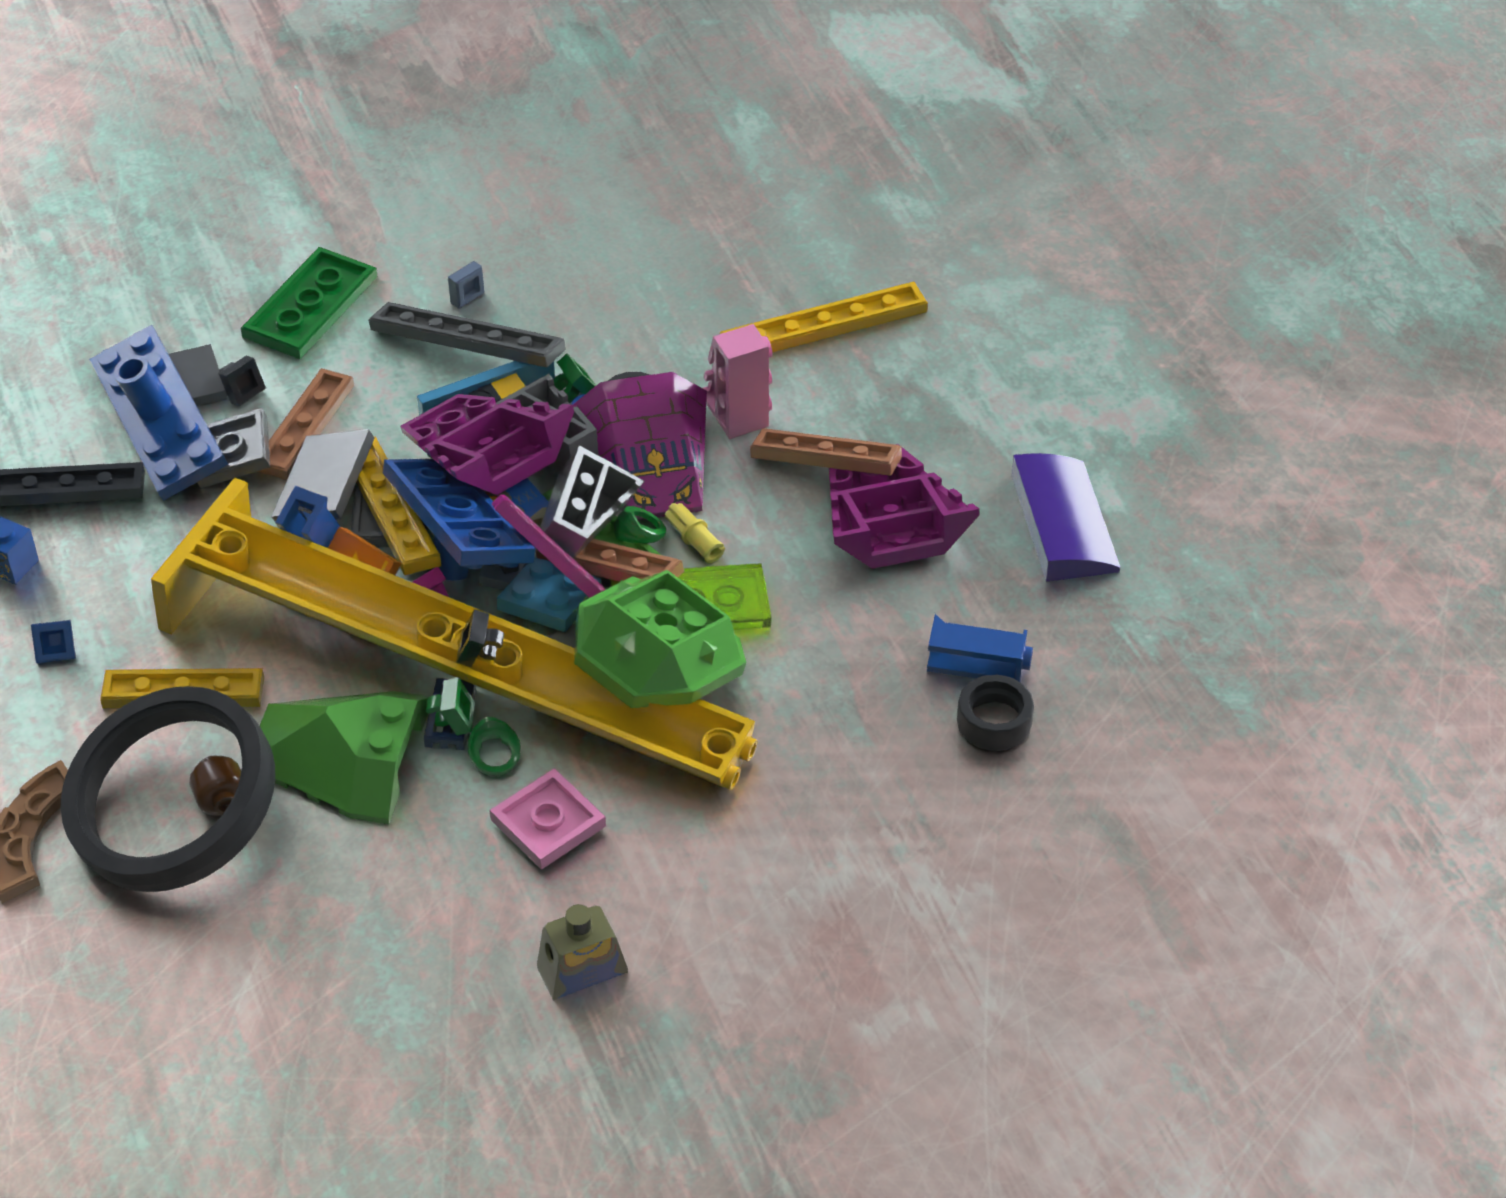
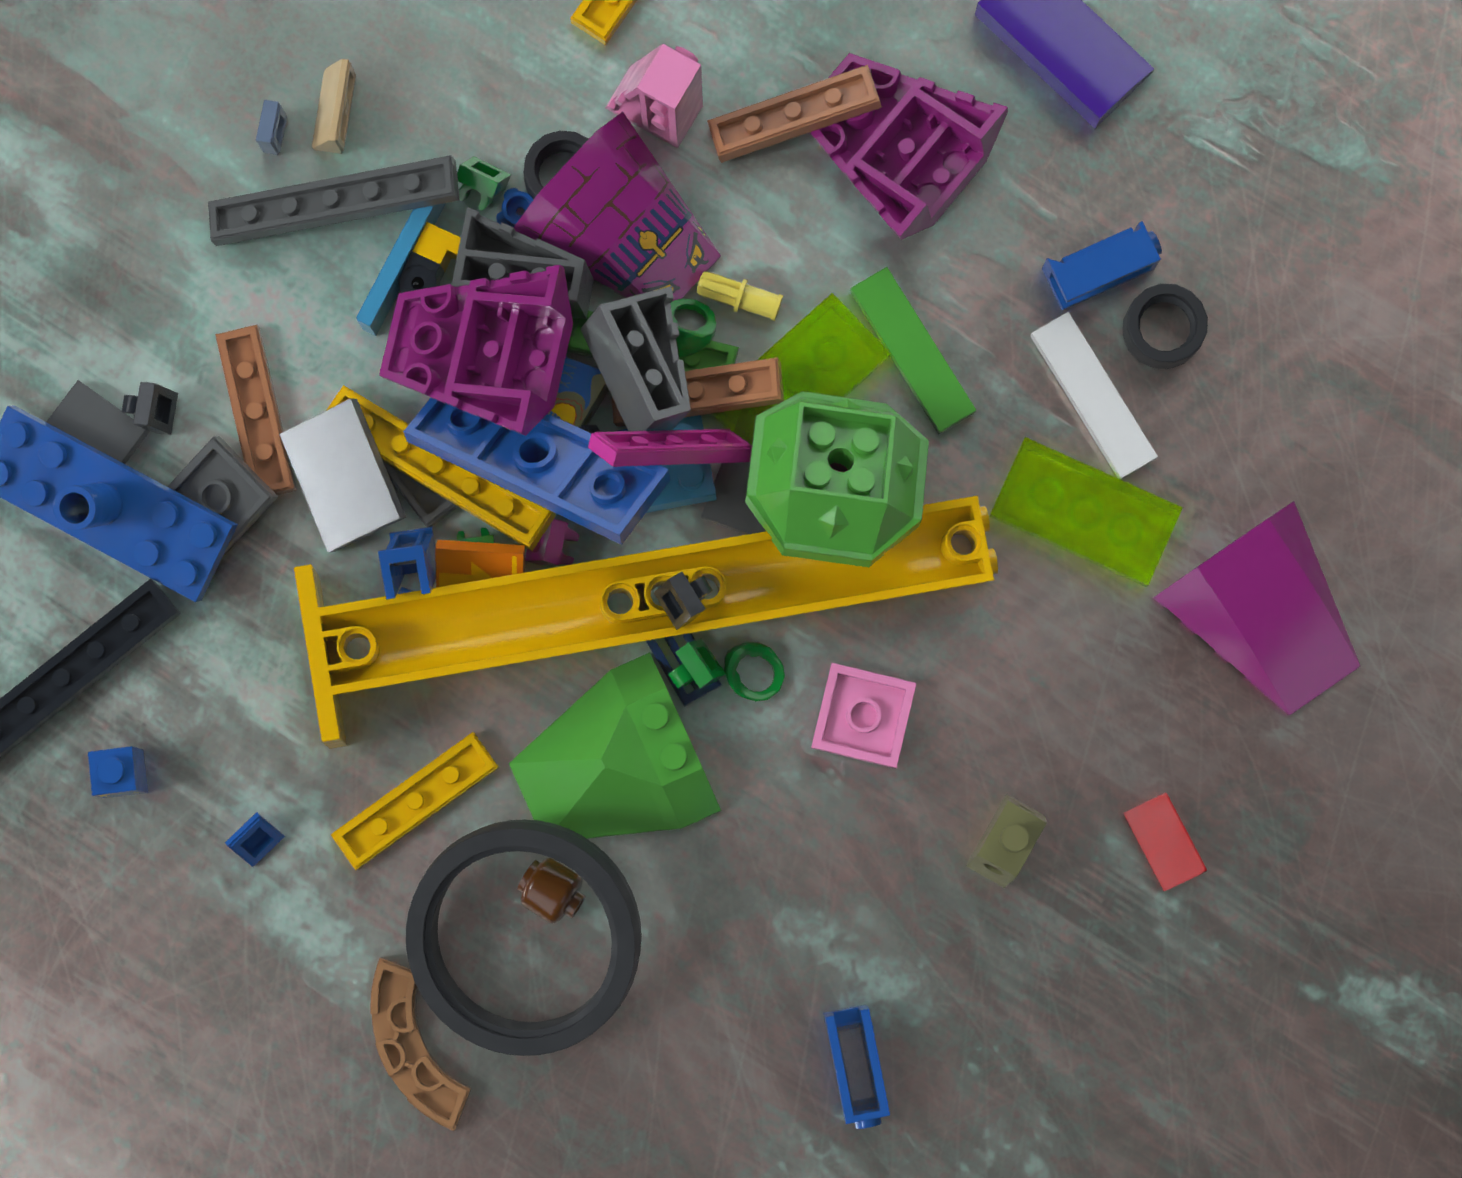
camera: 35 degrees left, 35 degrees up
green tile [241,247,378,360] -> none
none -> tan slope [312,59,356,154]
none -> window [823,1005,890,1129]
none -> bright green tile [850,267,976,434]
none -> clear neon green tile [989,437,1183,587]
none -> white tile [1030,312,1158,481]
none -> slope [1123,792,1207,892]
none -> magenta wedge [1153,501,1360,716]

